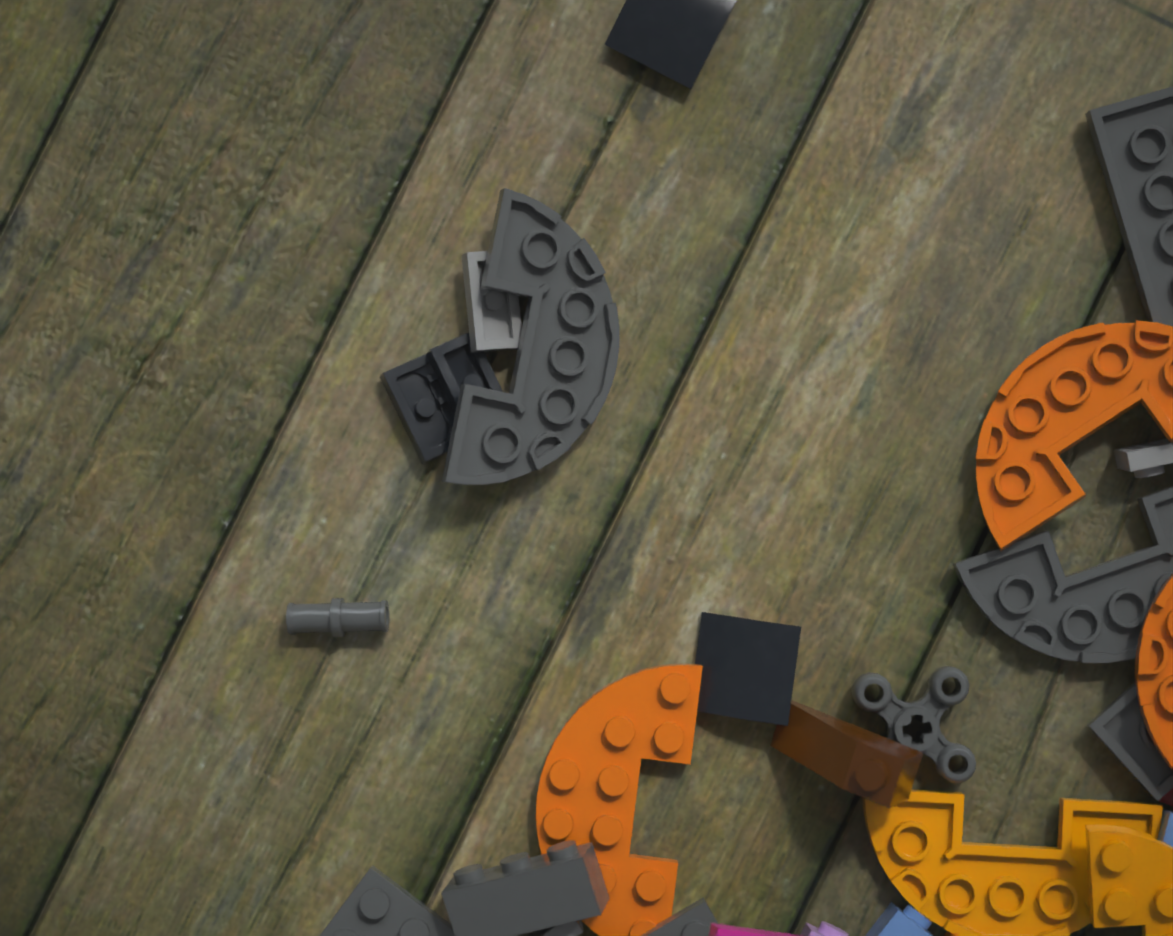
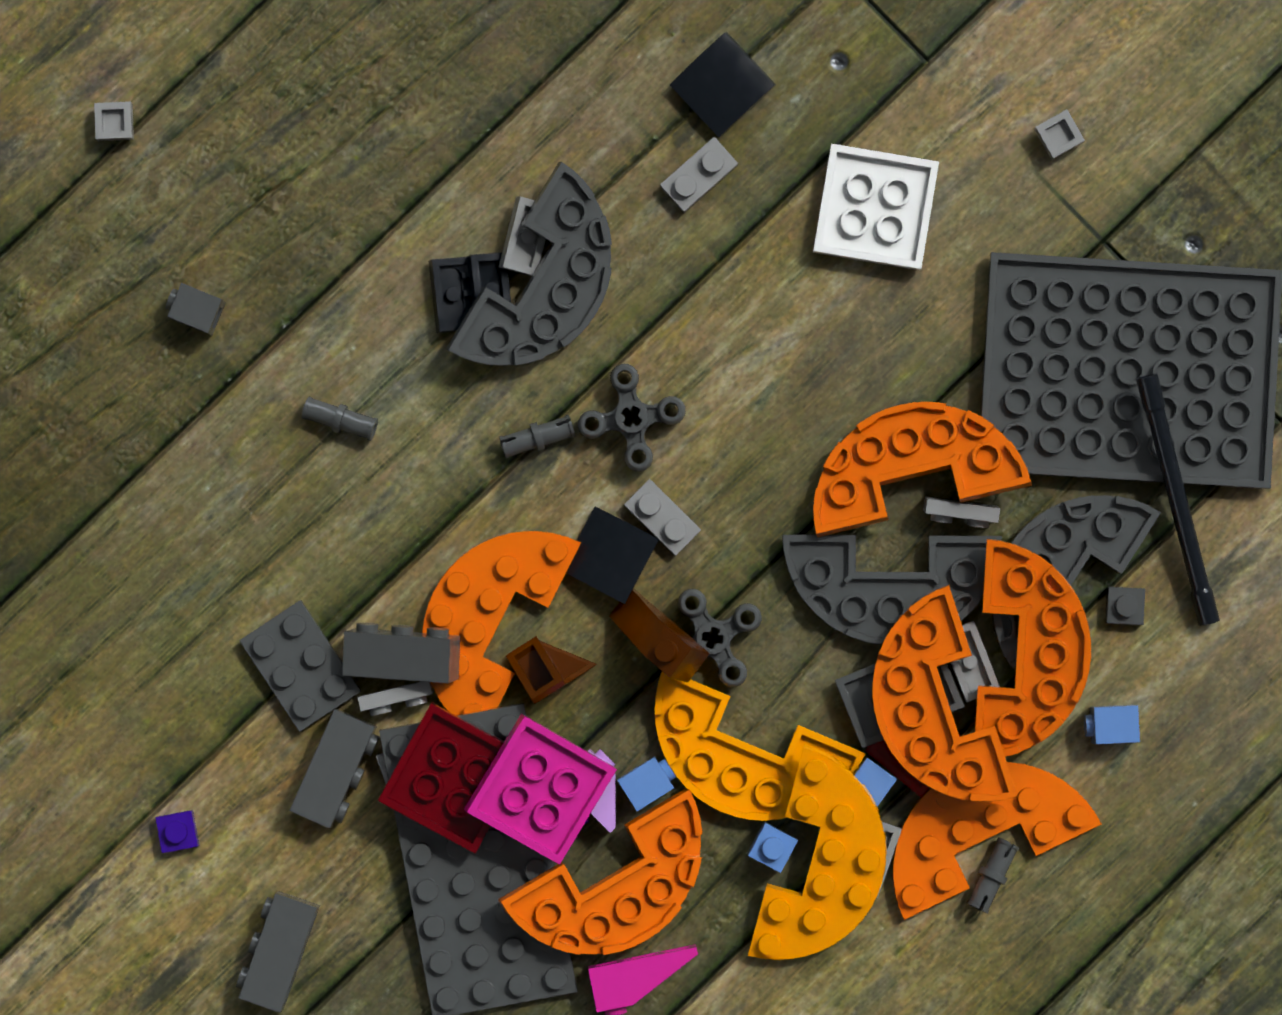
camera: 20 degrees right, 0 degrees up
none -> dark grey brick [165,283,226,336]
none -> dark grey pin [499,415,575,459]
none -> reddish brown slope [506,636,597,704]
none -> dark grey gear [578,364,686,472]
none -> light grey plate [624,478,701,556]
none -> light grey plate [660,137,738,213]
none -> white plate [813,144,939,271]

